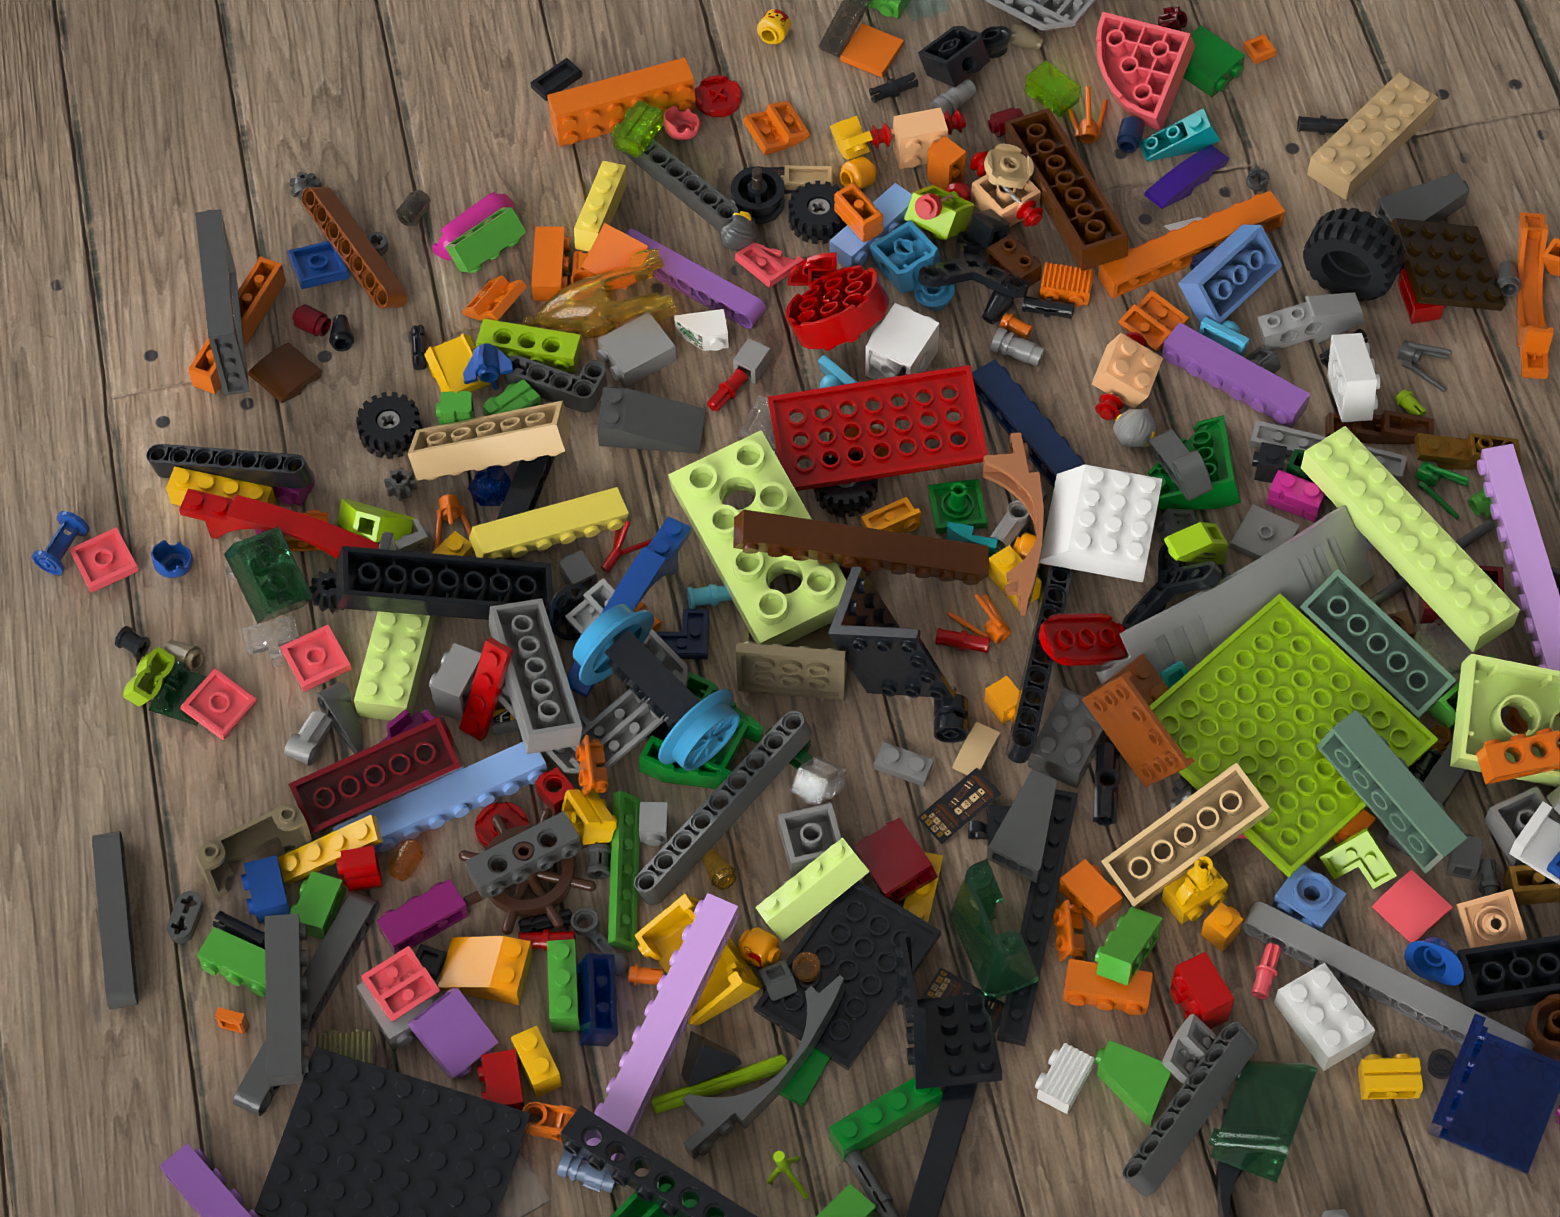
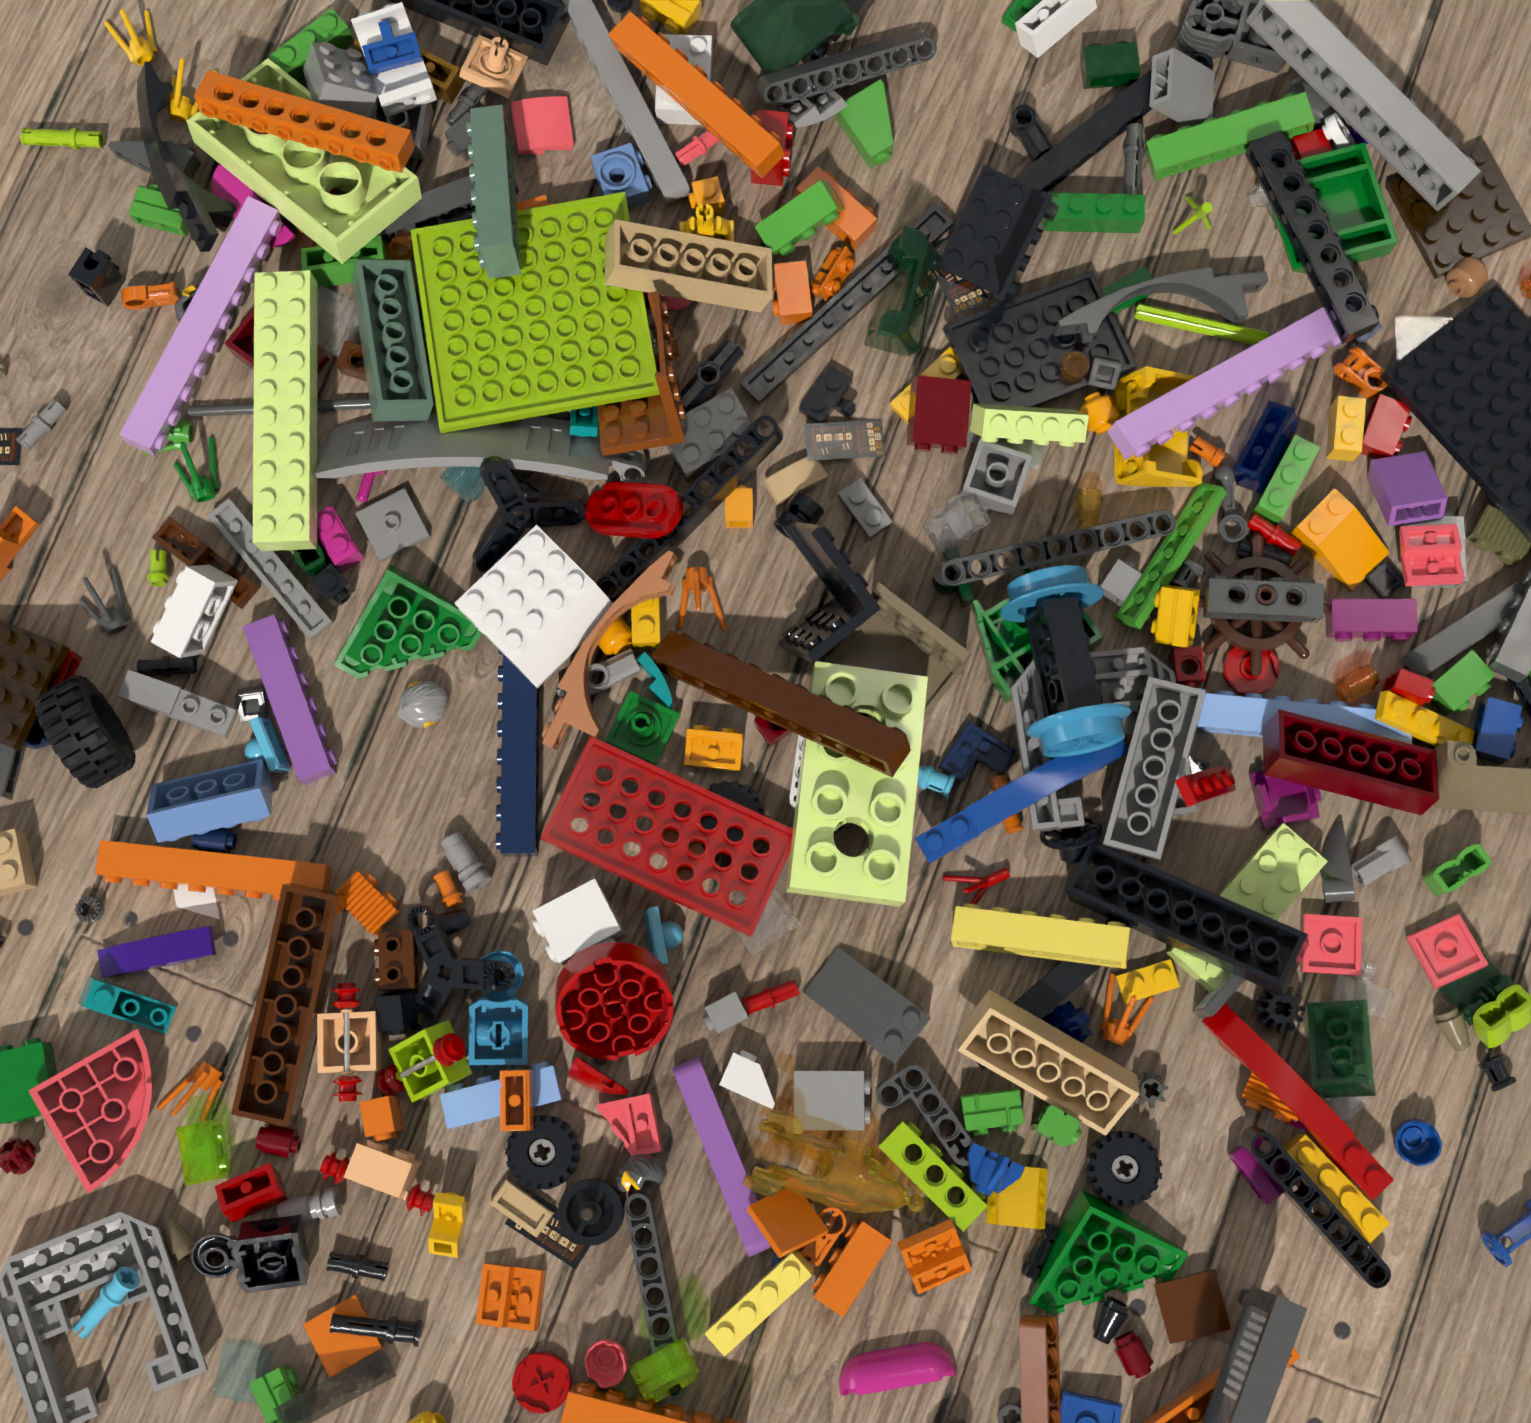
camera: 145 degrees left, 20 degrees up
coral plate [69,527,139,593] -> none
lime slope [337,498,415,542] -> none
light grey bracket [395,518,432,553] -> none
light grey brick [429,643,482,721] -> none
bright green brick [445,207,527,273] -> none
dark grey brick [558,550,598,597] -> none
orange hinge [575,735,609,796] -> none
black slope [681,1031,742,1087] -> none
light orange head [840,156,876,190] -> none
red pin [935,628,991,654] -> none
tan plate [984,144,1034,189] -> none
dark grey slope [987,769,1057,883] -> none
black pin [1022,296,1075,319] -> none
white brick [1035,1043,1095,1114] -> none
light nougat brick [1092,332,1163,420] -> none
dark blue brick [1117,116,1145,153] -> none
orange slope [1118,289,1190,352] -> none
dark grey beam [1148,429,1213,501] -> none
dark grey bracket [1155,508,1198,544] -> none
lime slope [1164,522,1228,565] -> none
lime plate [1320,827,1397,889] -> none
blue piece [1404,937,1465,986] -> none
pearl gold slope [1414,433,1521,470] -> none
none -> red brick [214,1162,288,1223]
none -> black pin [329,1313,422,1347]
none -> orange brick [608,11,785,178]
none -> black piece [1009,104,1053,162]
none -> green slope [1028,1190,1188,1315]
none -> bright green brick [1423,844,1492,896]

